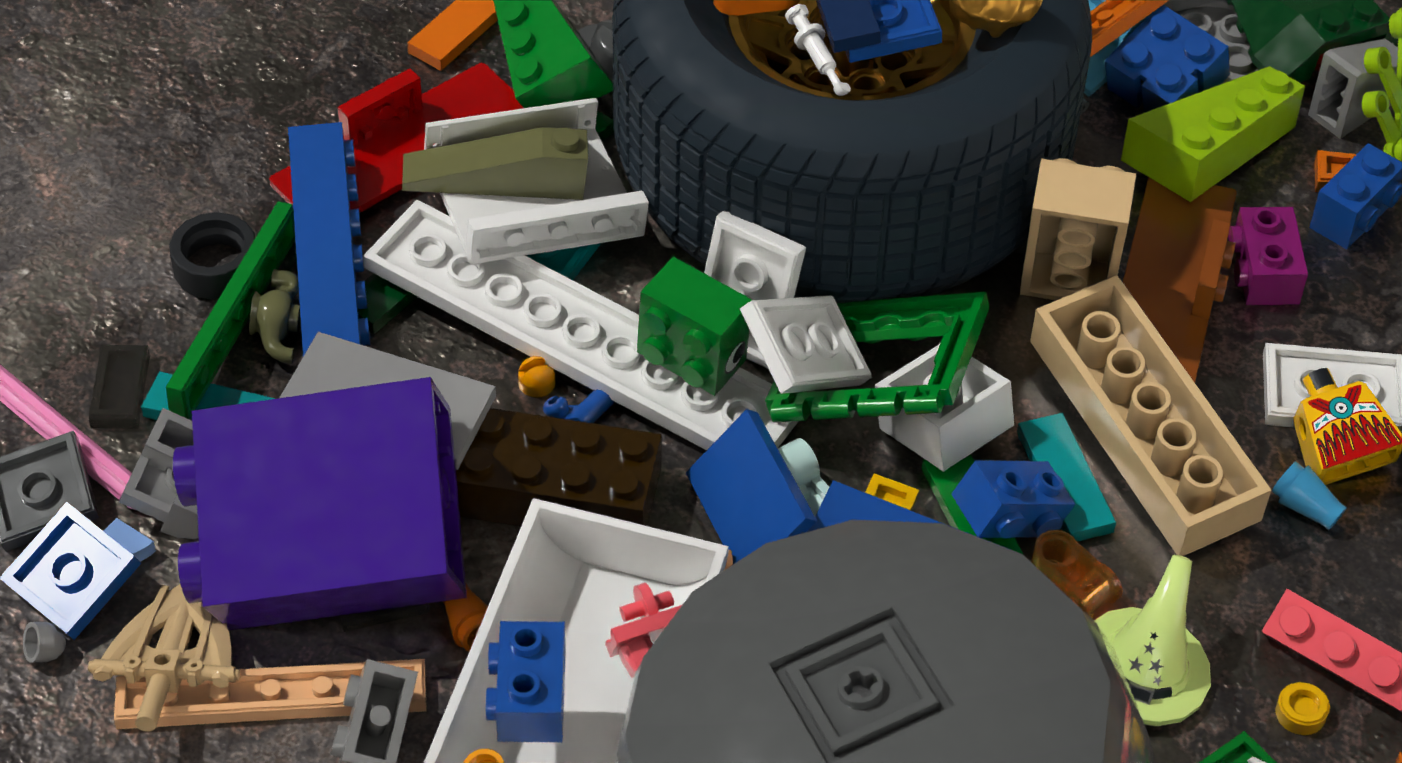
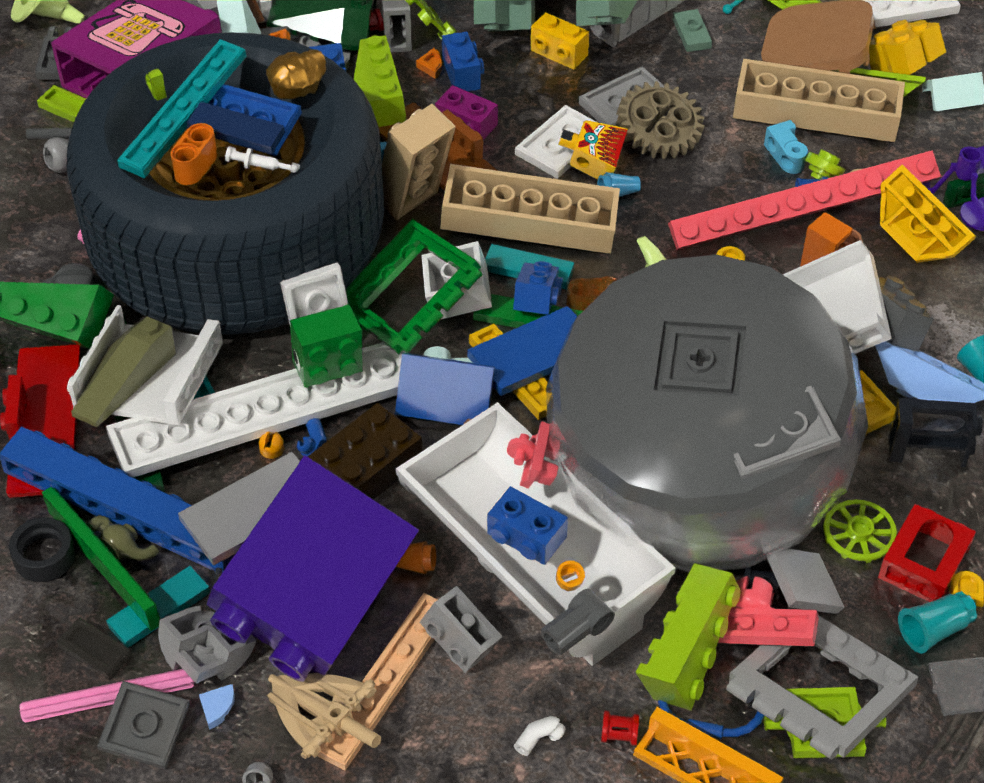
camera: 55 degrees left, 0 degrees up
plate [0,502,141,640] -> none
white tile [740,296,872,394] -> none

